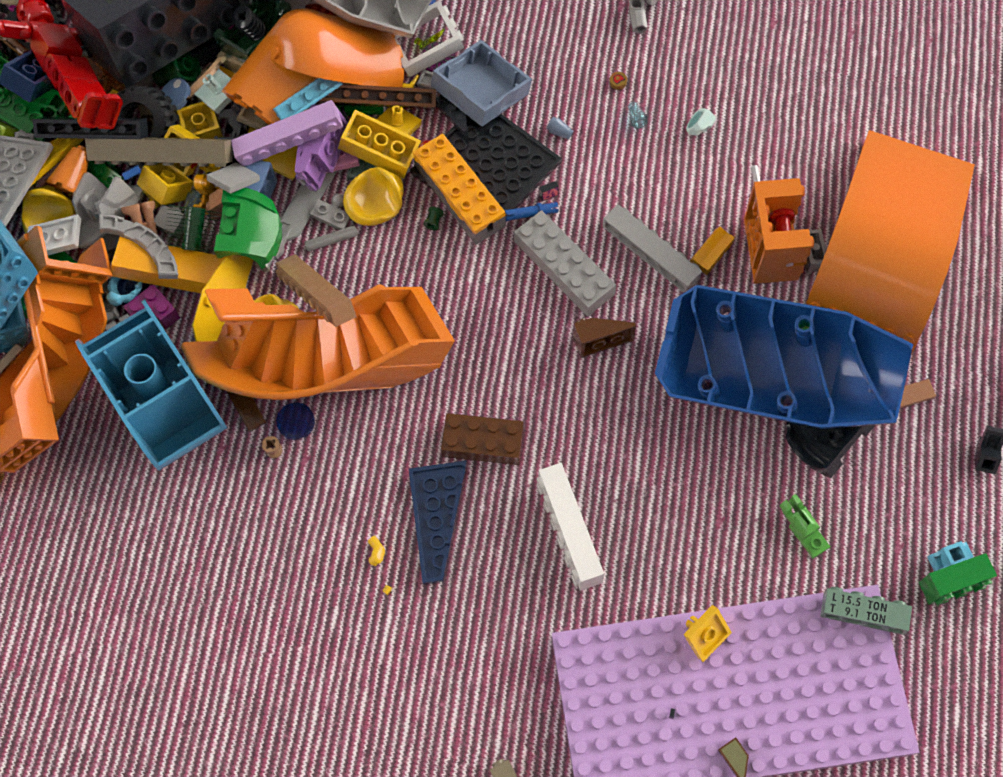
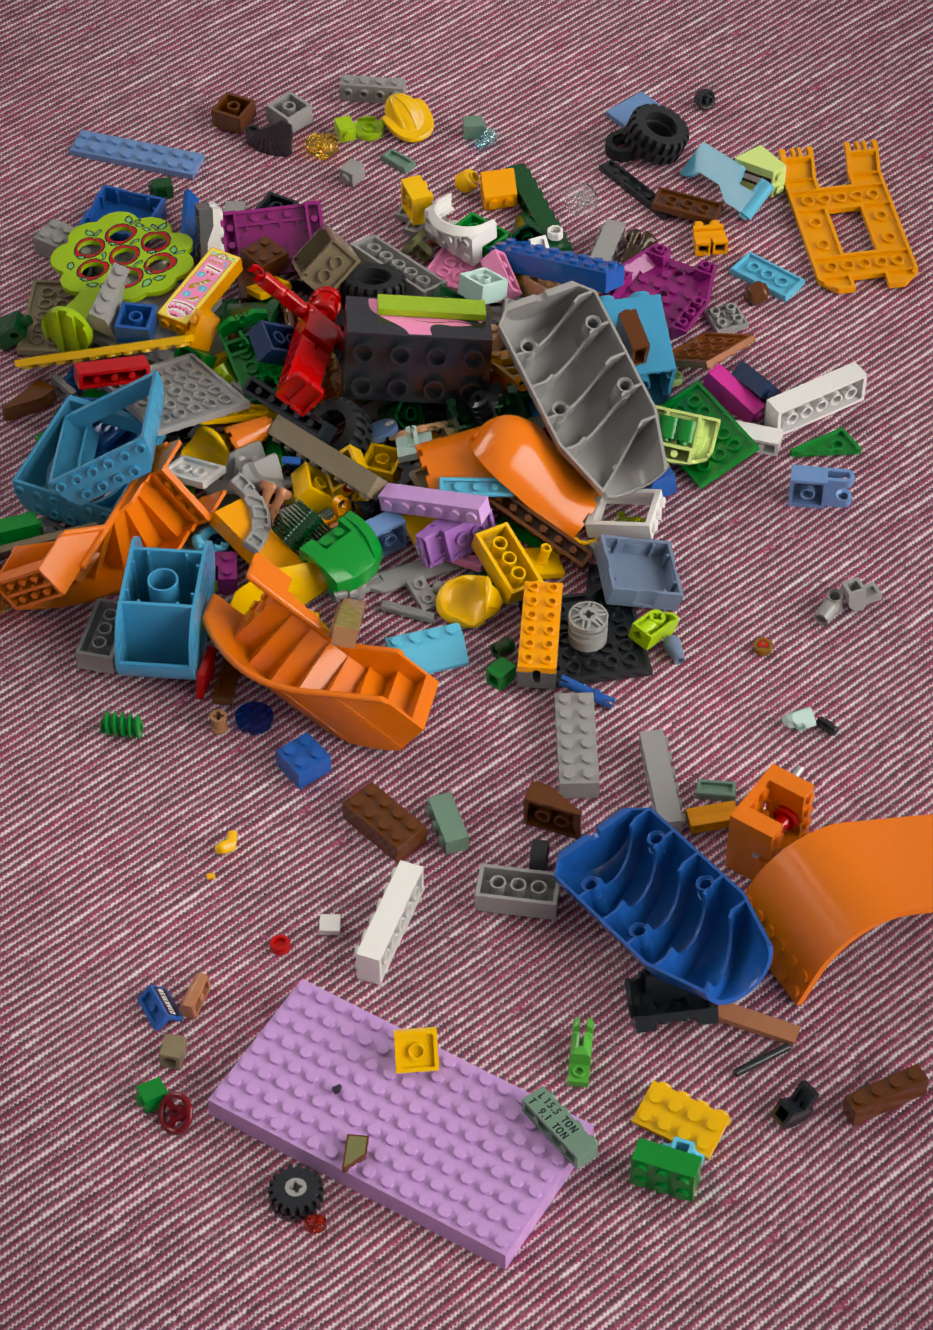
camera: 35 degrees right, 20 degrees down
light grey tile [207,163,260,193] -> none
dark blue wing [409,460,467,585] -> none
tile [539,181,559,201] -> none
clear light blue cone [628,102,648,129] -> none
none -> light grey brick [75,597,118,674]
none -> green piece [100,710,143,739]
none -> blue panel [137,985,183,1031]
none -> nougat brick [179,973,211,1019]
none -> red tile [195,646,216,700]
none -> red tile [270,935,291,956]
none -> blue brick [275,732,331,789]
none -> white tile [319,914,341,935]
none -> medium azure slope [385,623,469,674]
none -> sand green brick [425,792,469,855]
none -> light grey brick [475,863,561,920]
none -> green brick [486,656,516,691]
none -> black tyre [529,839,549,871]
none -> light grey wheel [567,601,609,652]
none -> lime piece [628,609,679,651]
none -> yellow bracket [632,1080,731,1160]
none -> sand green tile [696,779,737,801]
none -> black bar [733,1042,791,1077]
none -> black piece [816,716,839,736]

